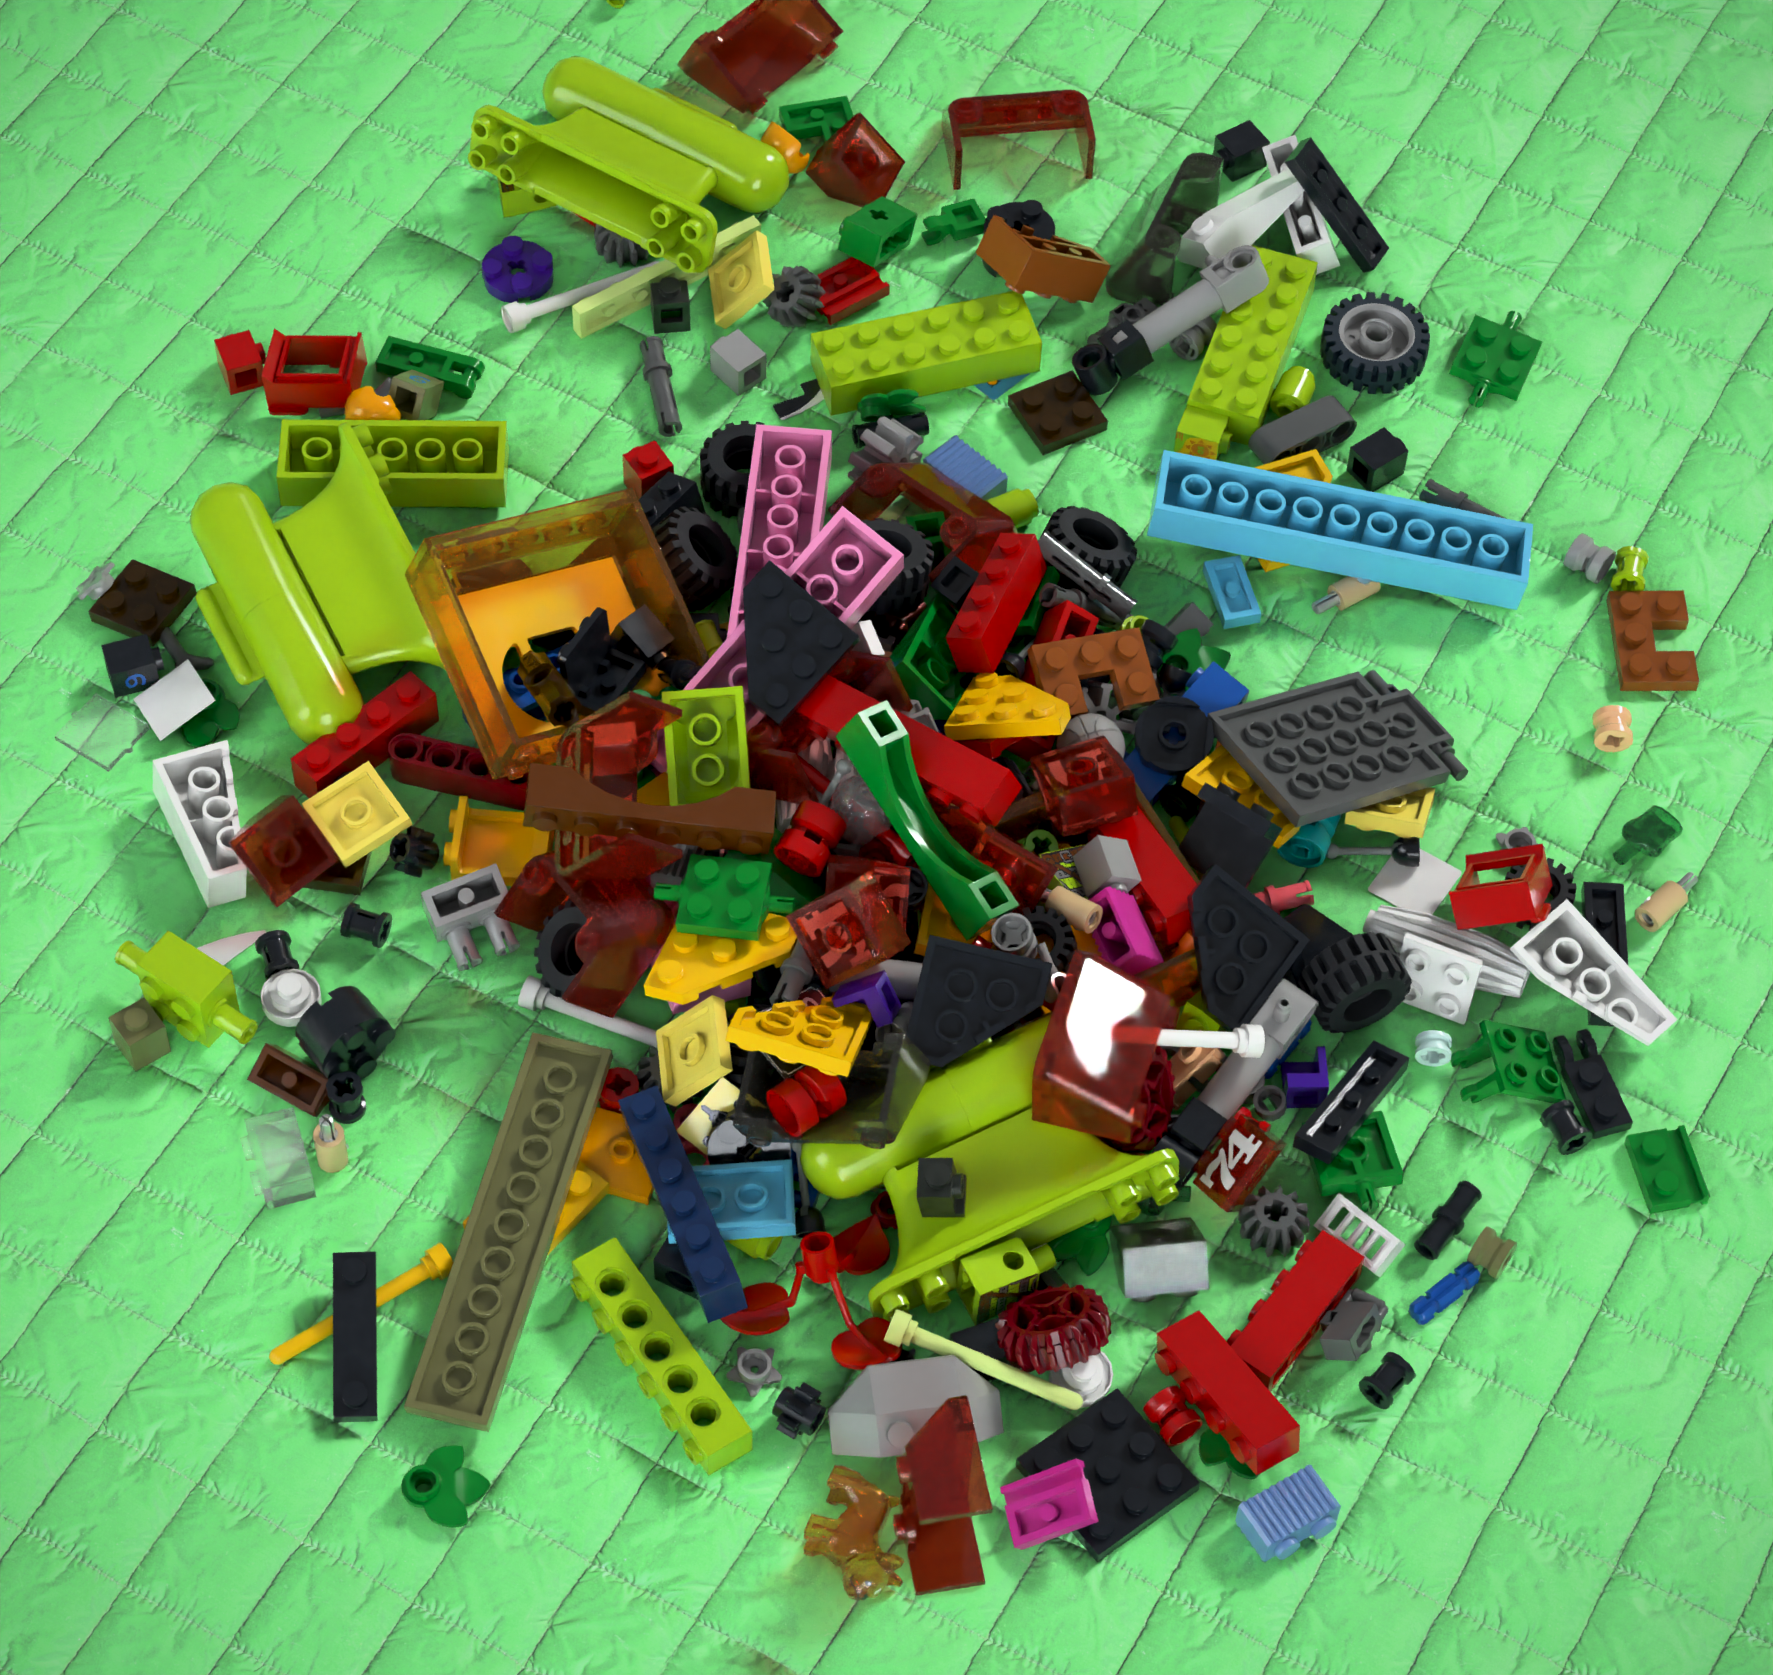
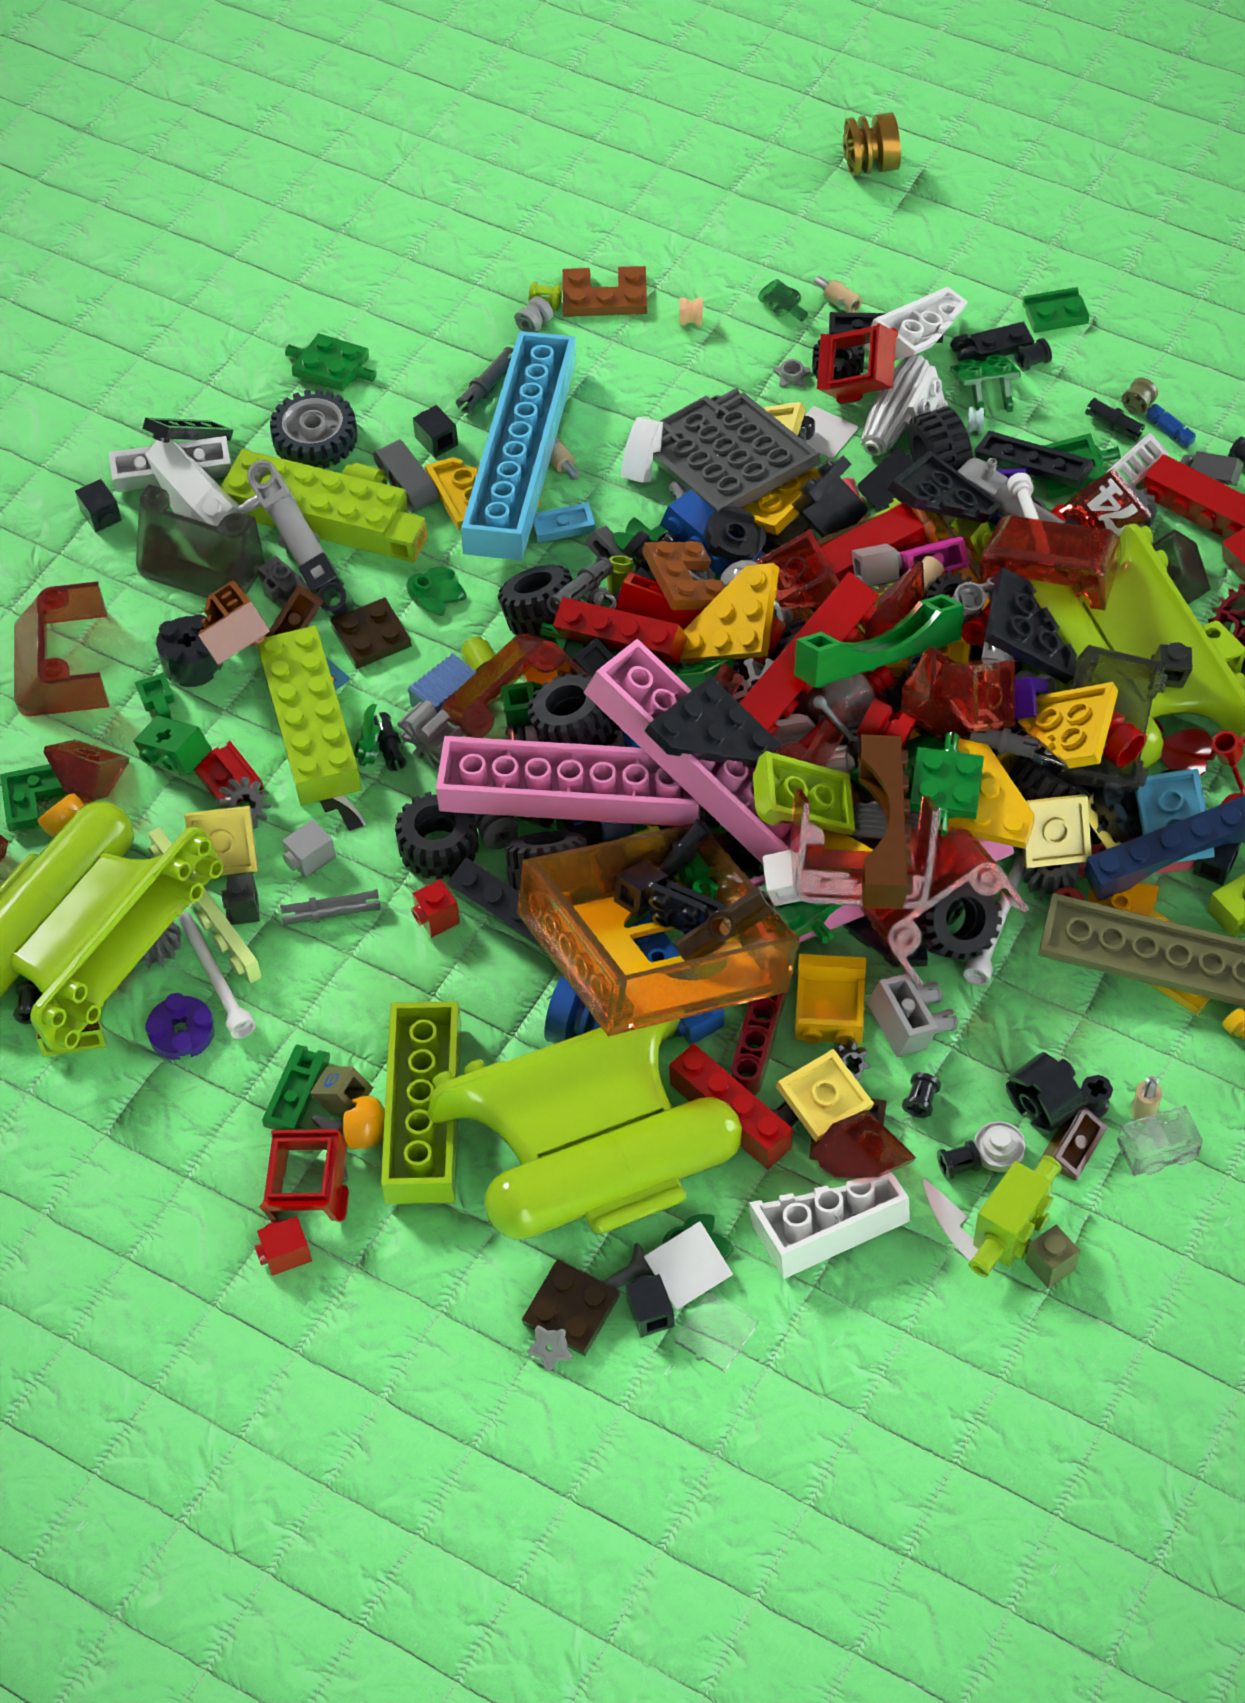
camera: 85 degrees left, 0 degrees up
none -> reddish brown slope [266,583,324,637]
none -> green plate [406,567,467,616]
none -> white slope [621,417,663,483]

